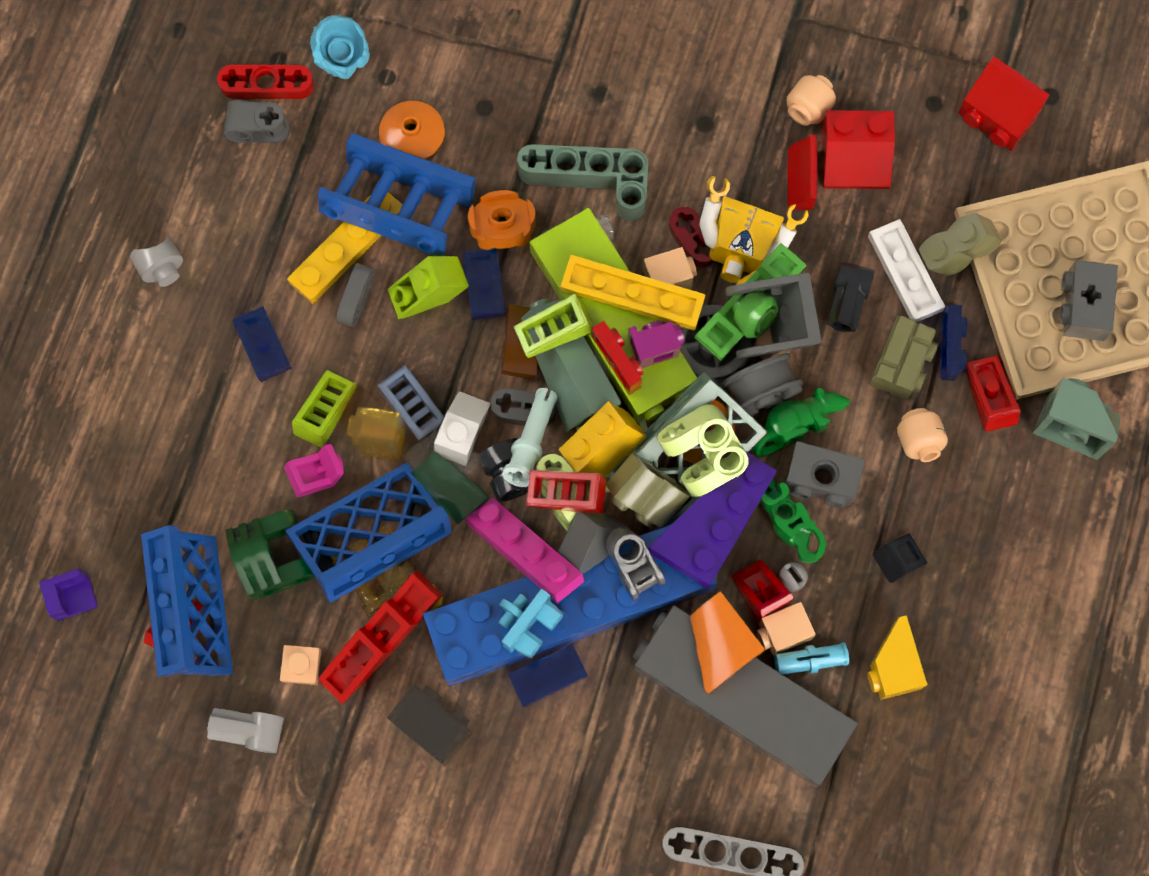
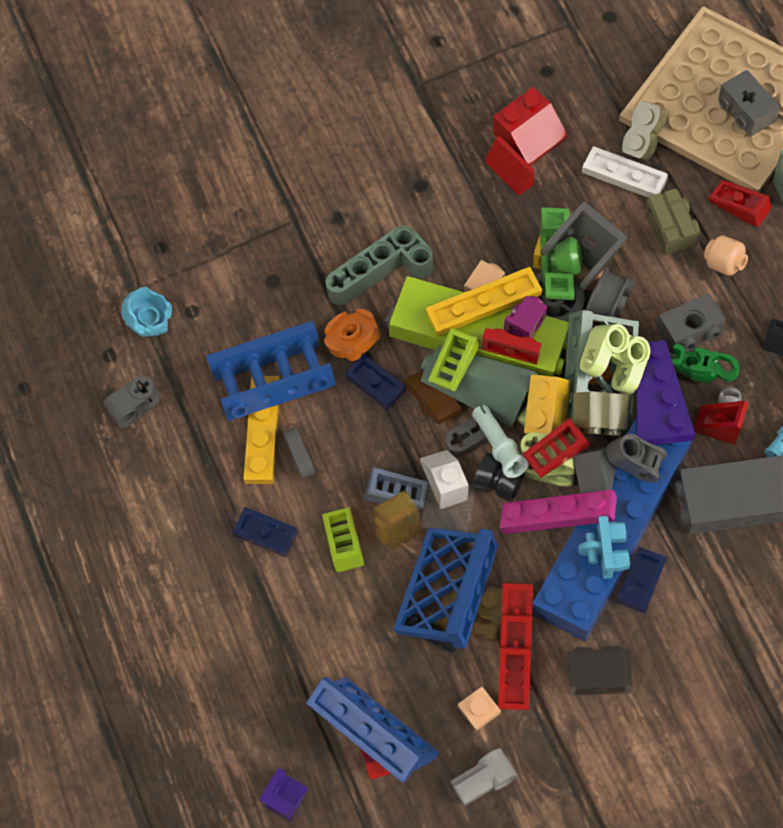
camera: 35 degrees left, 10 degrees down
light grey piece [130,236,183,287] -> none
red beam [217,65,315,99] -> none
dark green piece [225,509,315,600] -> none
dark pink bracket [284,444,344,498] -> none
orange dish [379,101,445,160] -> none
lime slope [387,256,469,319] -> none
clear green slope [411,452,489,525] -> none
dark red beam [669,207,714,267] -> none
orange slope [690,591,765,695] -> none
torso [699,176,808,283] -> none
green animal [751,388,850,458] -> none
light nougat brick [756,602,816,656] -> none
light nougat head [786,75,836,126] -> none
black piece [827,261,875,333] -> none
clear blue plate [941,304,967,381] -> none
red slope [958,56,1050,152] -> none

